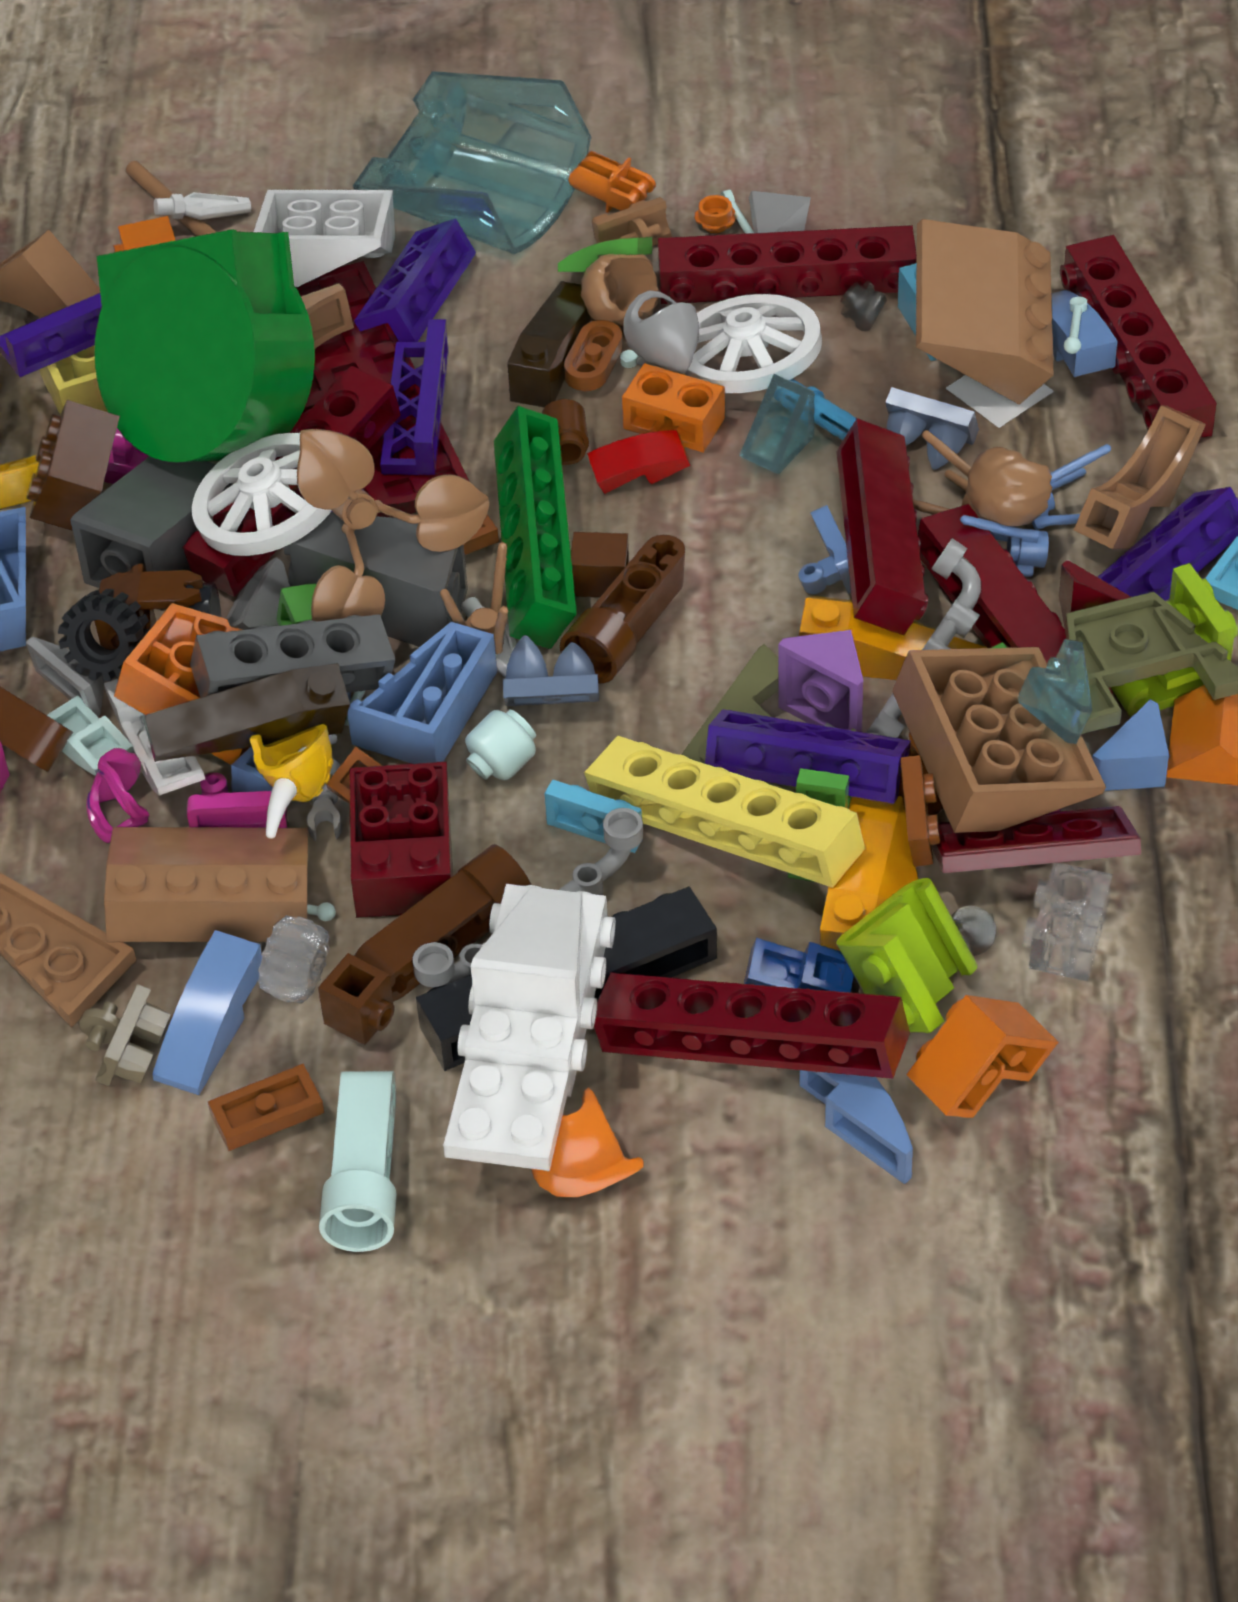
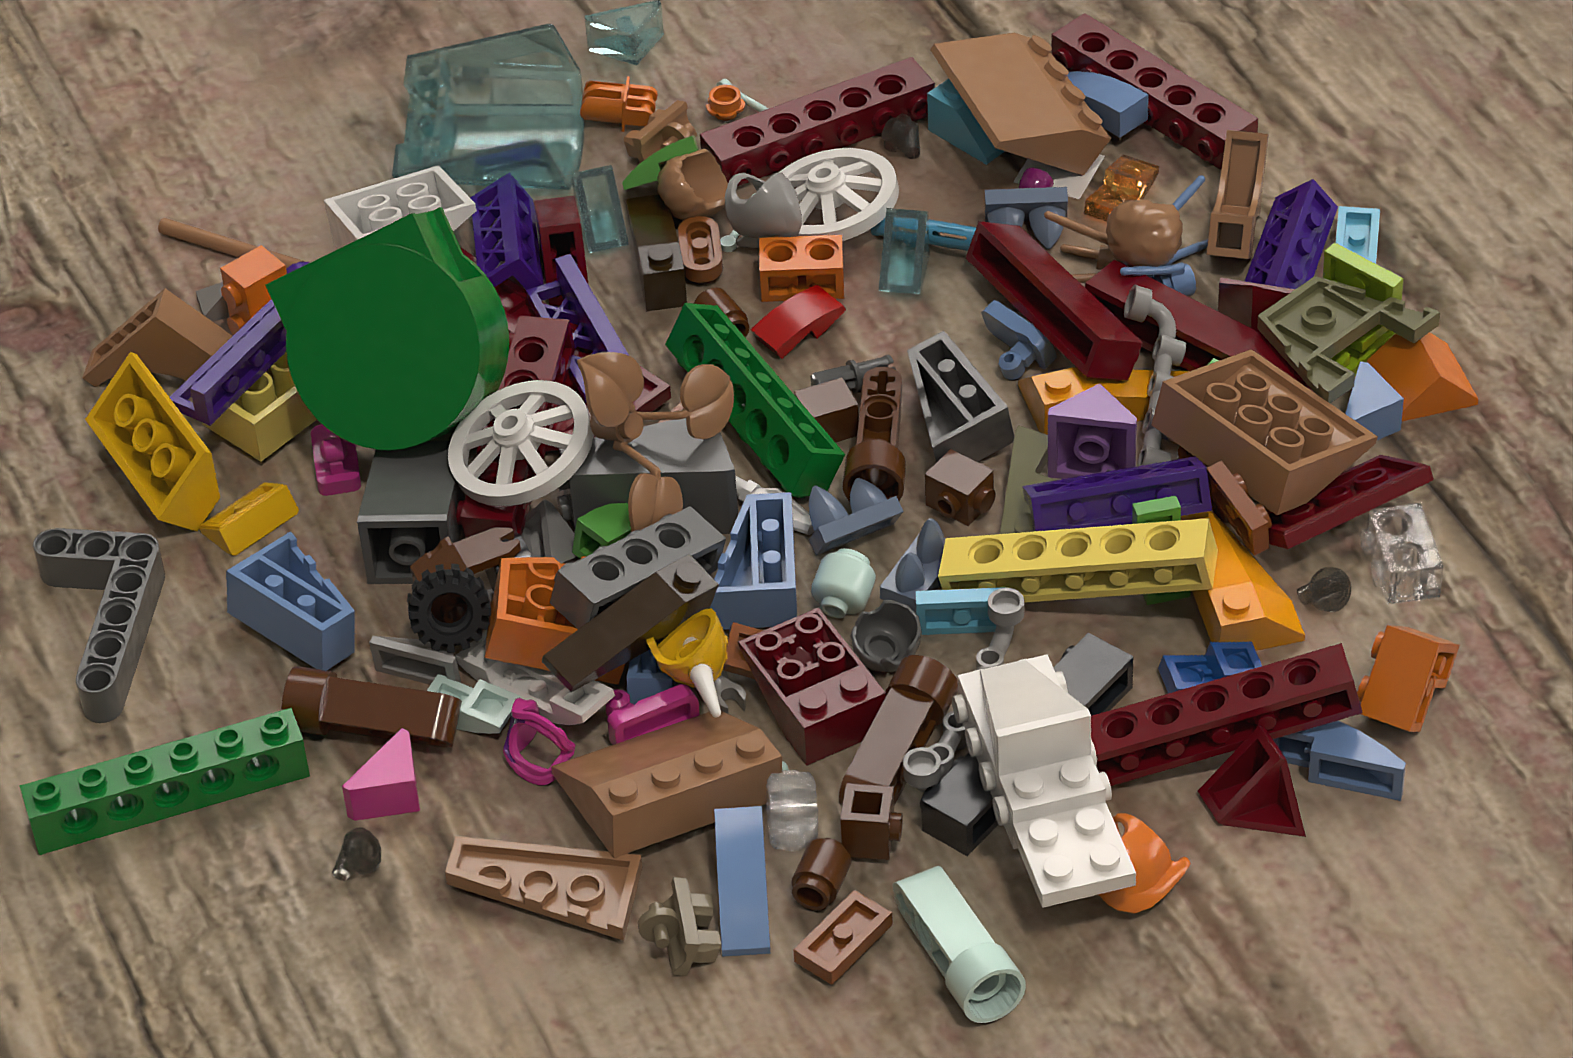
camera: 25 degrees left, 5 degrees down
reddish brown brick [26,400,120,531] -> none
white piece [154,192,251,220] -> none
medium nougat plant [440,542,509,654] -> none
light grey slope [749,191,811,233] -> none
lime piece [836,878,978,1033] -> none
clear light blue slope [1018,639,1092,744] -> none
light aqua hinge [1064,297,1087,354] -> none
none -> dark red slope [534,196,589,306]
none -> clear light blue slope [572,165,629,253]
none -> clear light blue slope [584,0,664,66]
none -> reddish brown brick [791,838,852,910]
none -> dark grey axle [810,355,896,393]
none -> dark grey hair [850,600,922,672]
none -> sand blue tile [880,518,946,612]
none -> flat silver wedge [907,331,1015,463]
none -> reddish brown brick [925,449,996,526]
none -> magenta hinge [1019,168,1054,189]
none -> clear orange slope [1084,154,1160,222]
none -> dark red slope [1197,726,1306,837]

